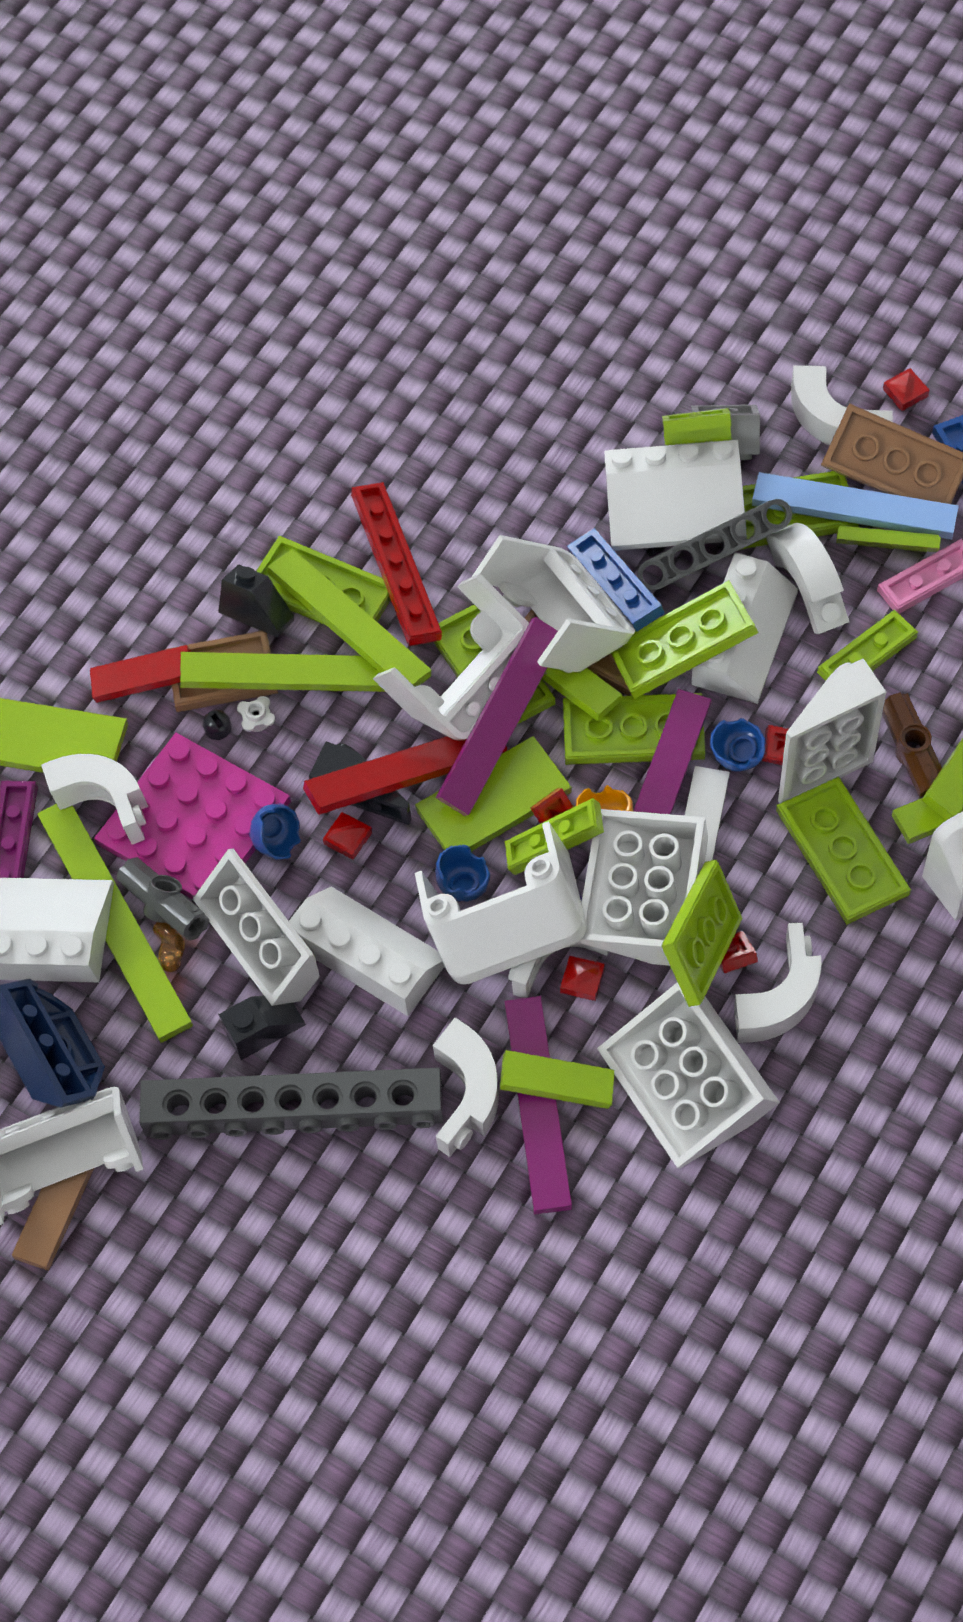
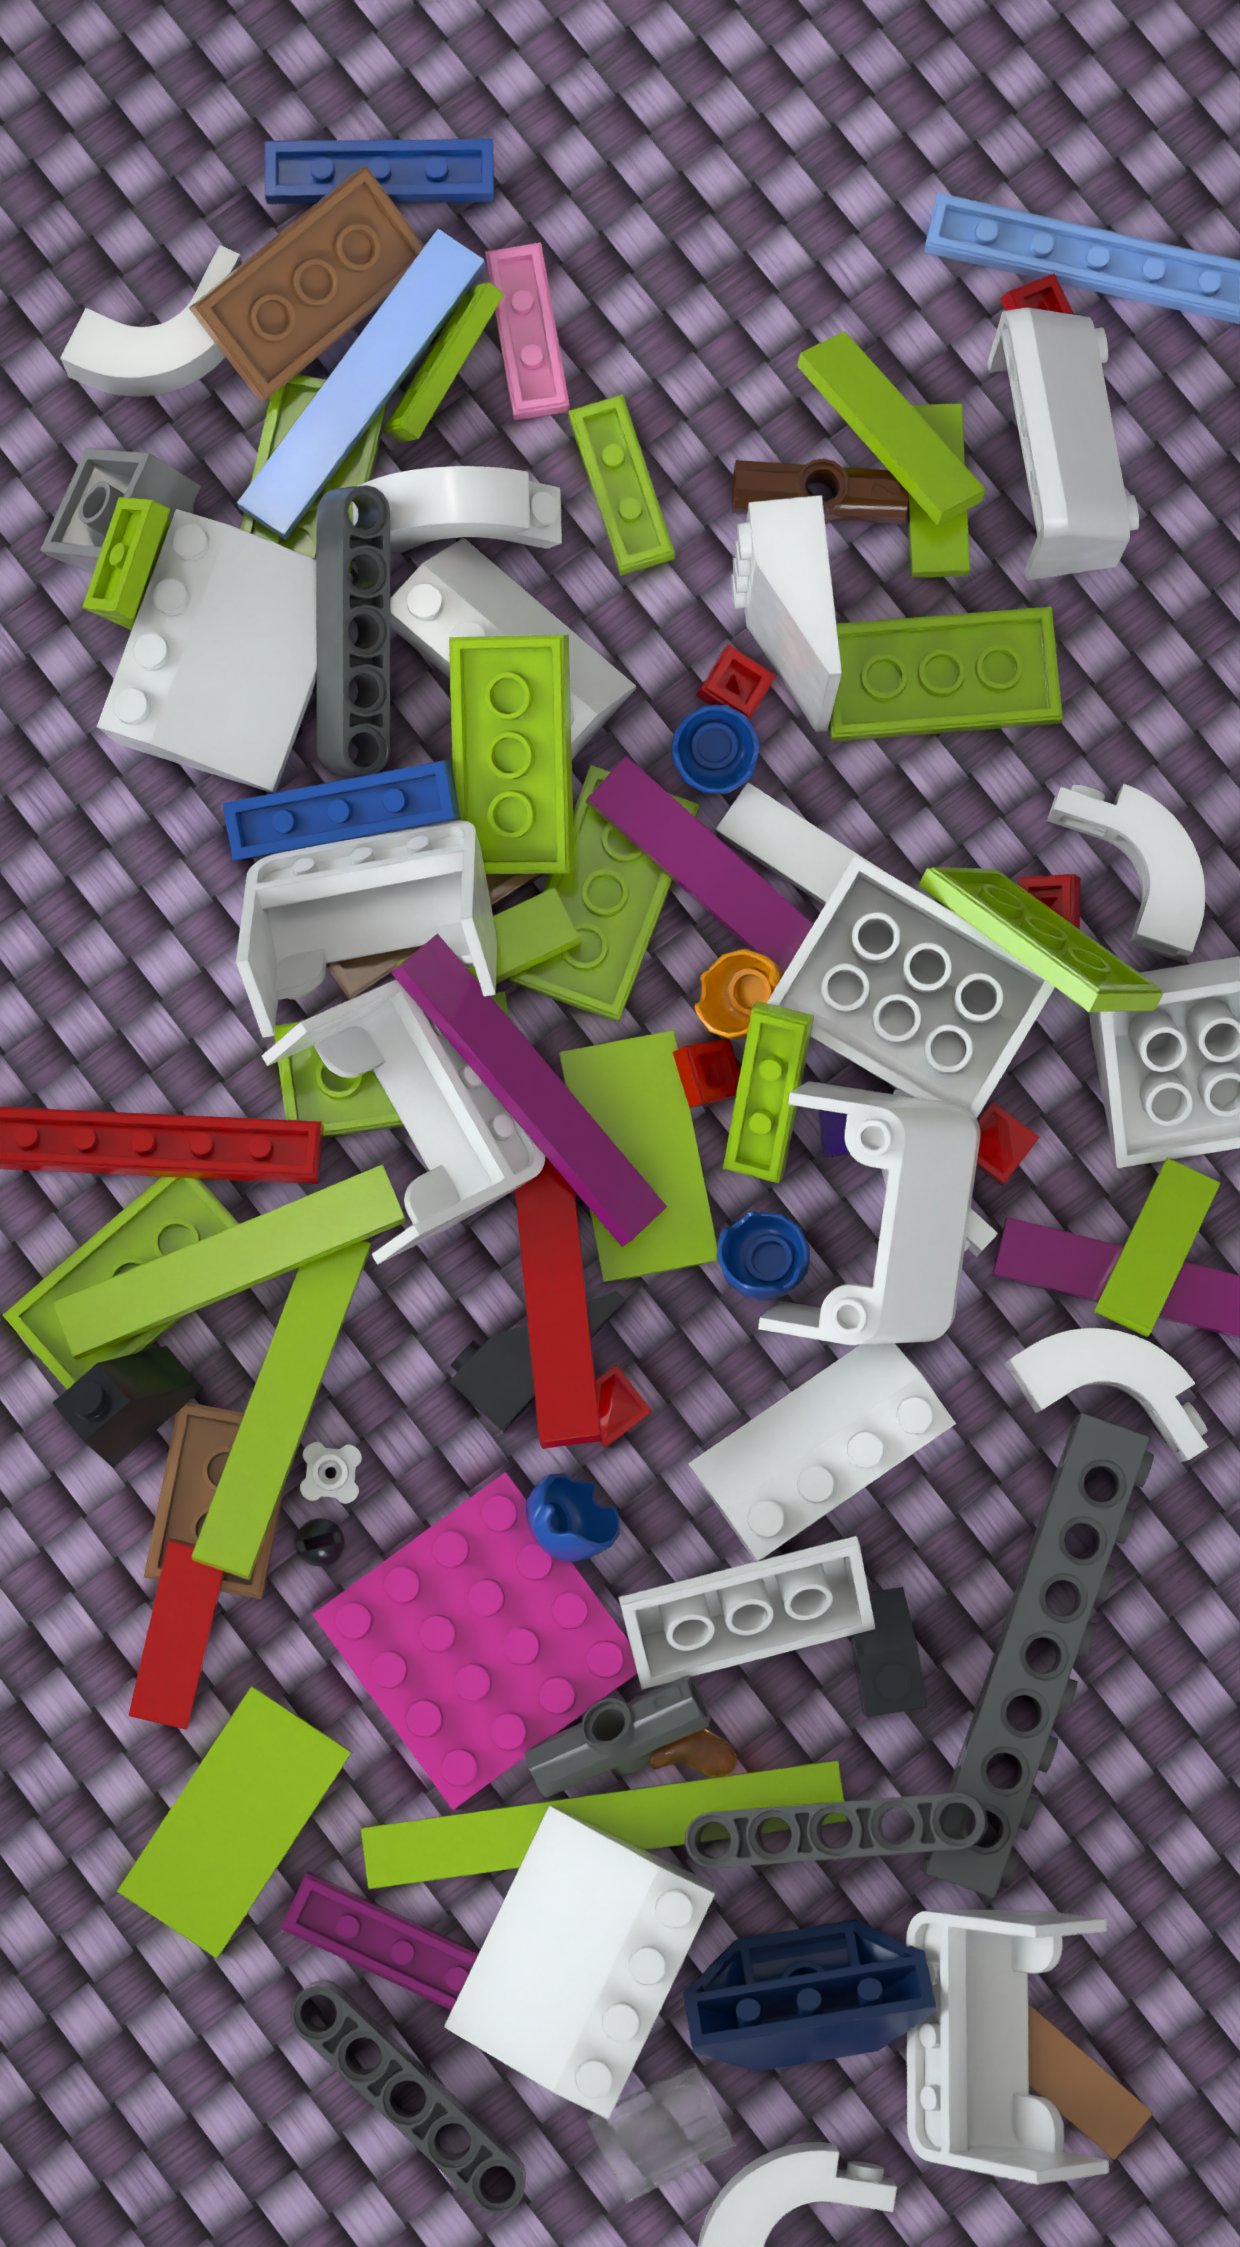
camera: 75 degrees left, 20 degrees up
white arch [41,754,149,845] -> none
red tile [883,368,930,411] -> none
none -> dark grey beam [685,1793,988,1868]

